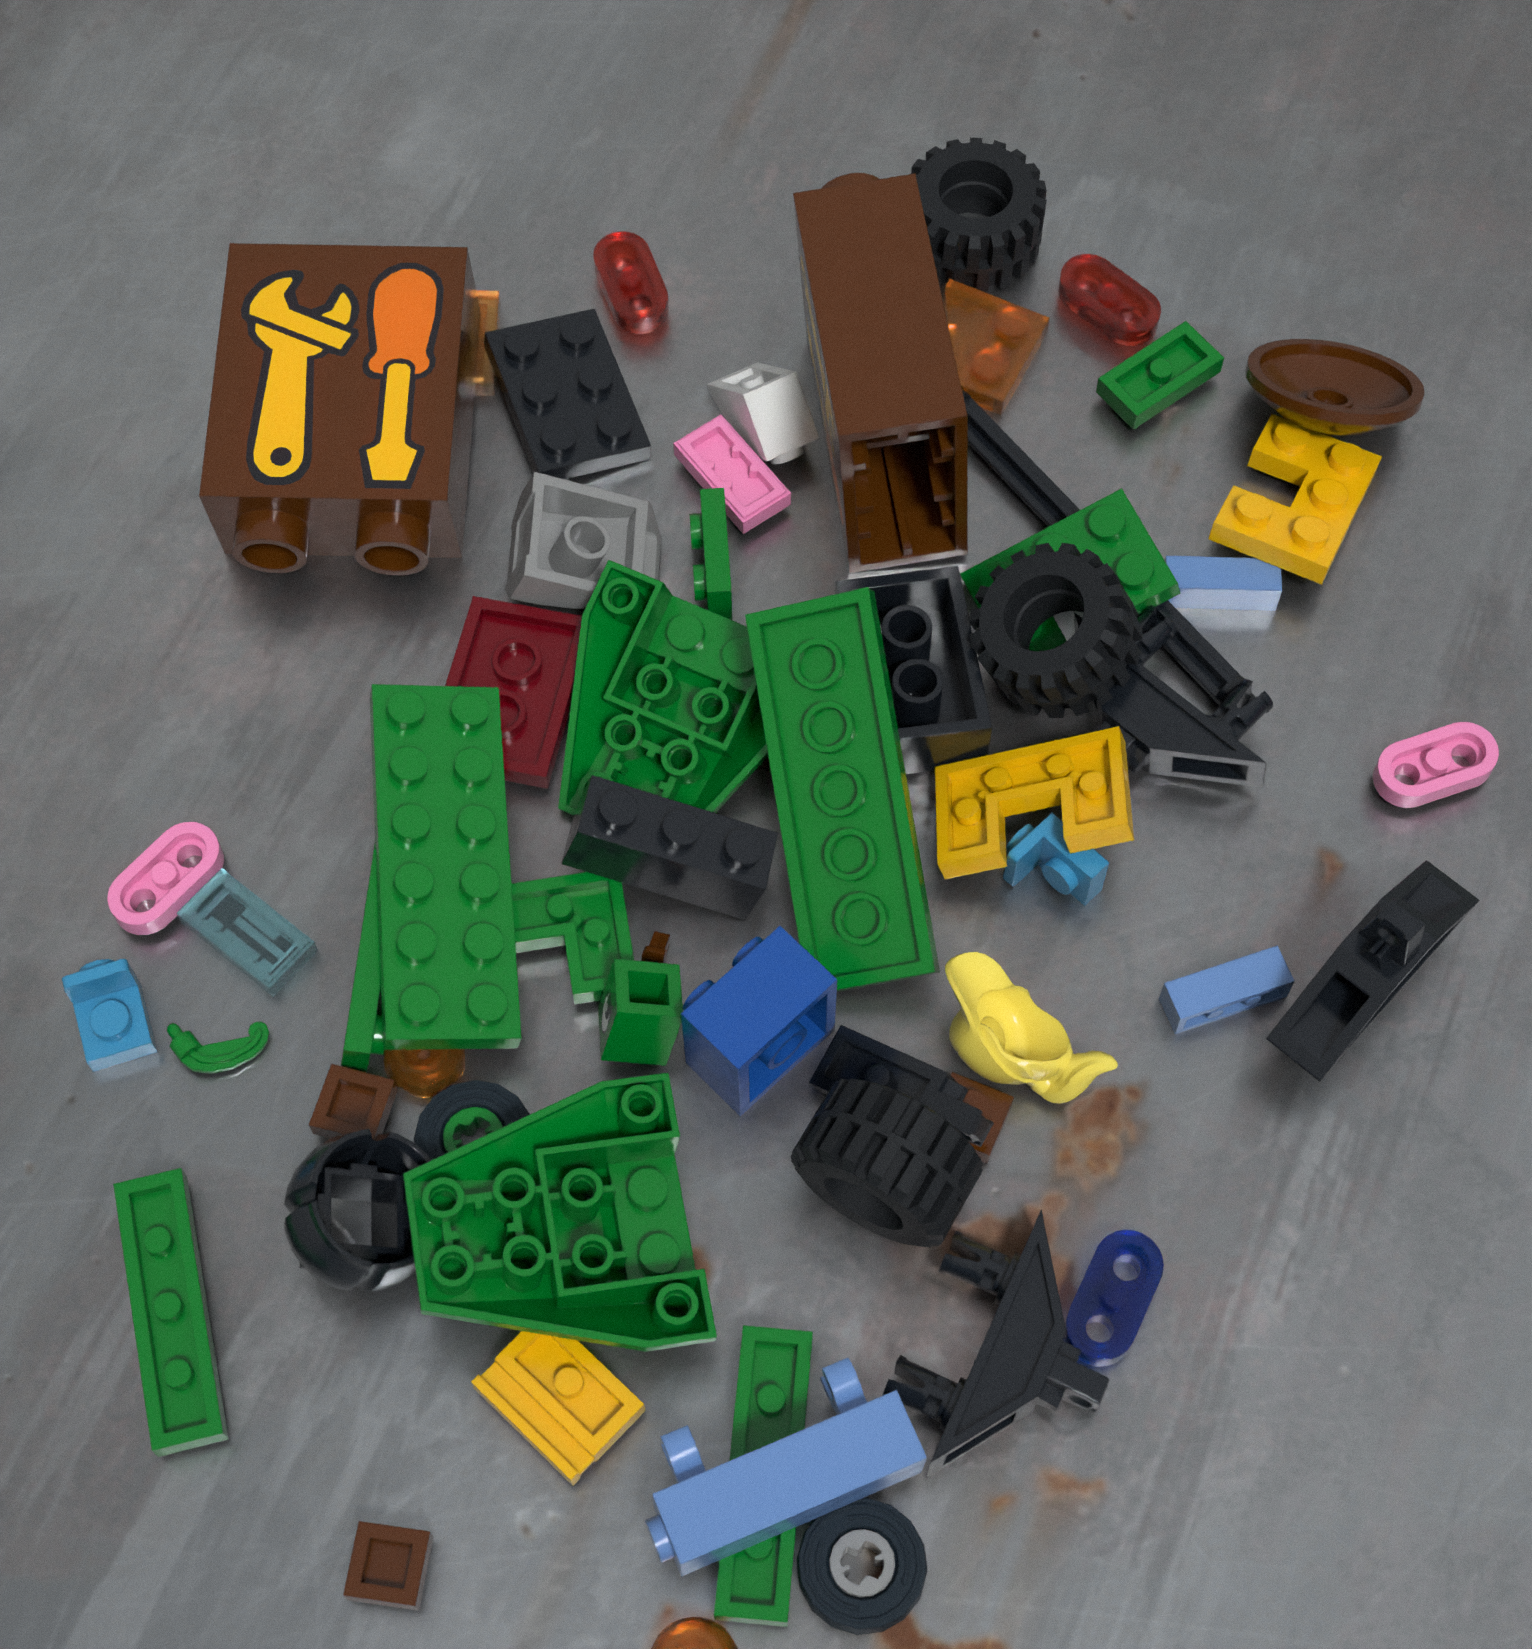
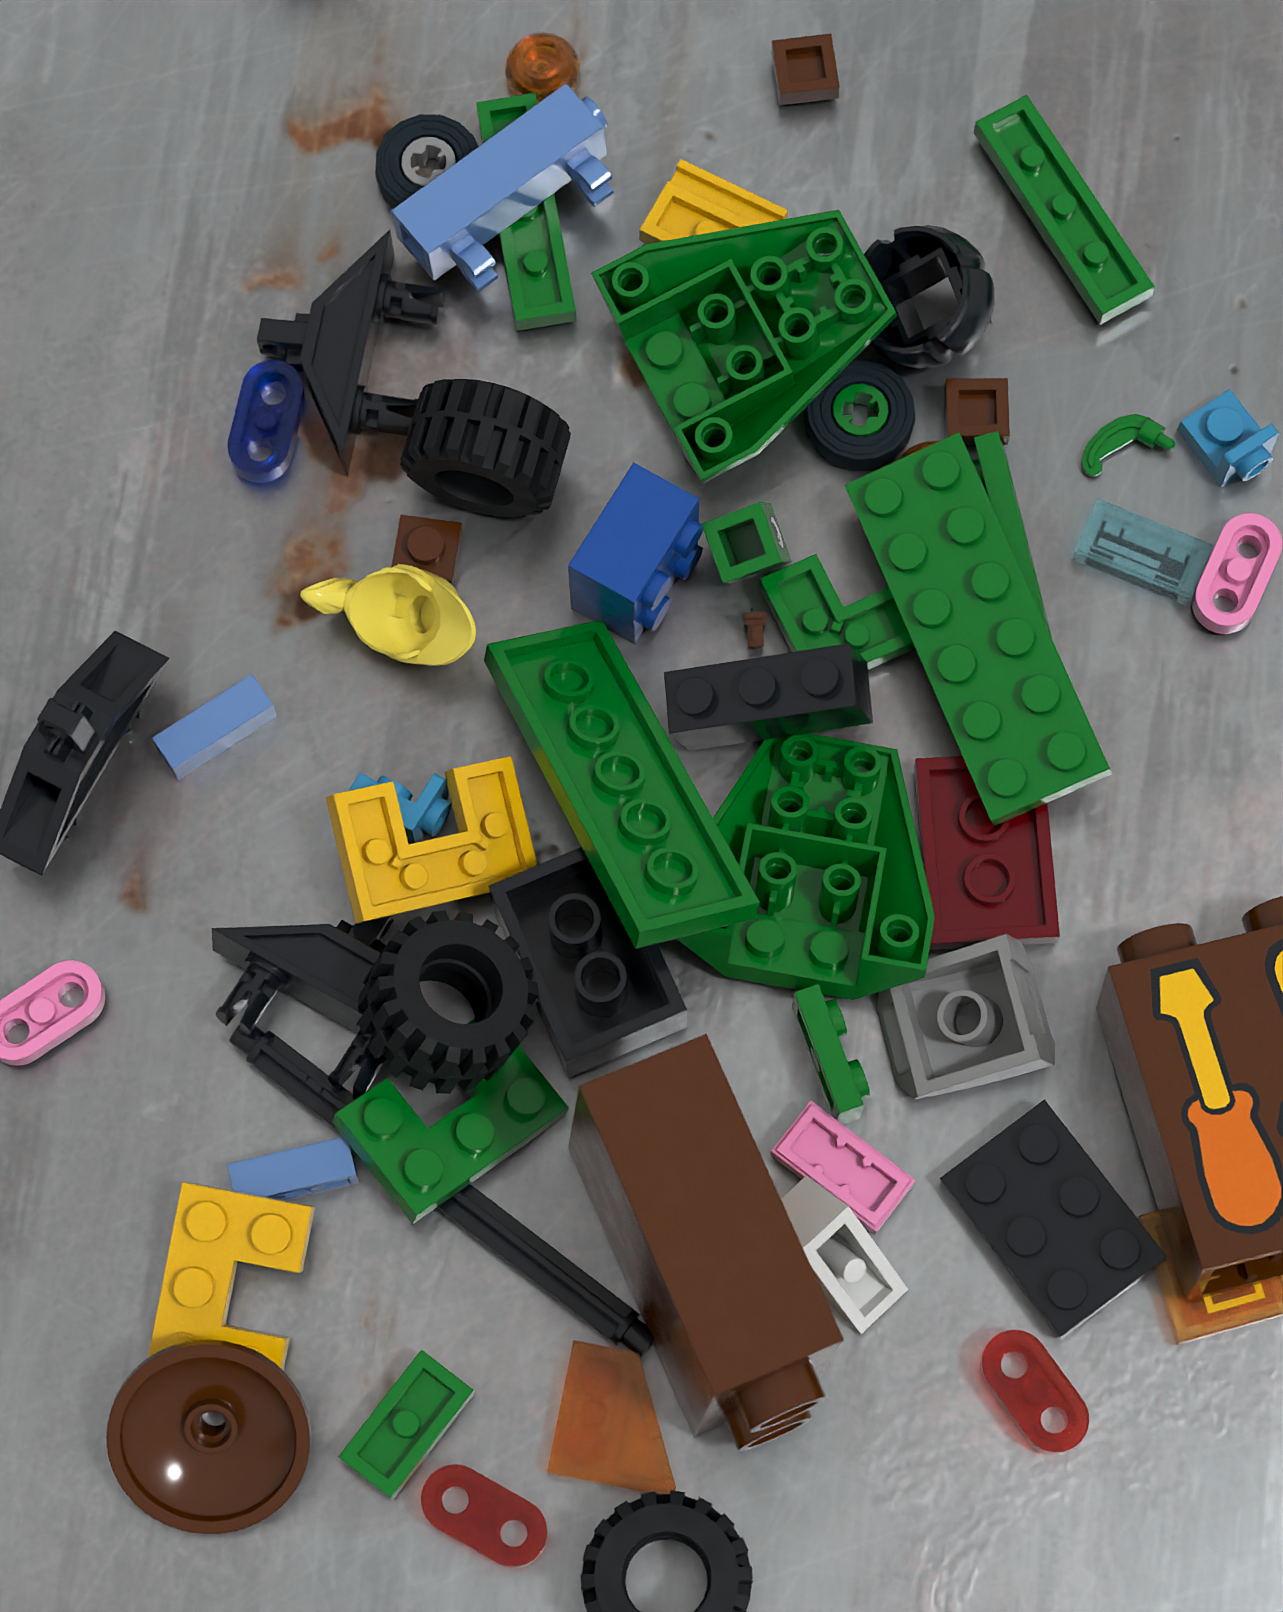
camera: 165 degrees right, 10 degrees up
black hinge [809,1025,994,1147] -> none

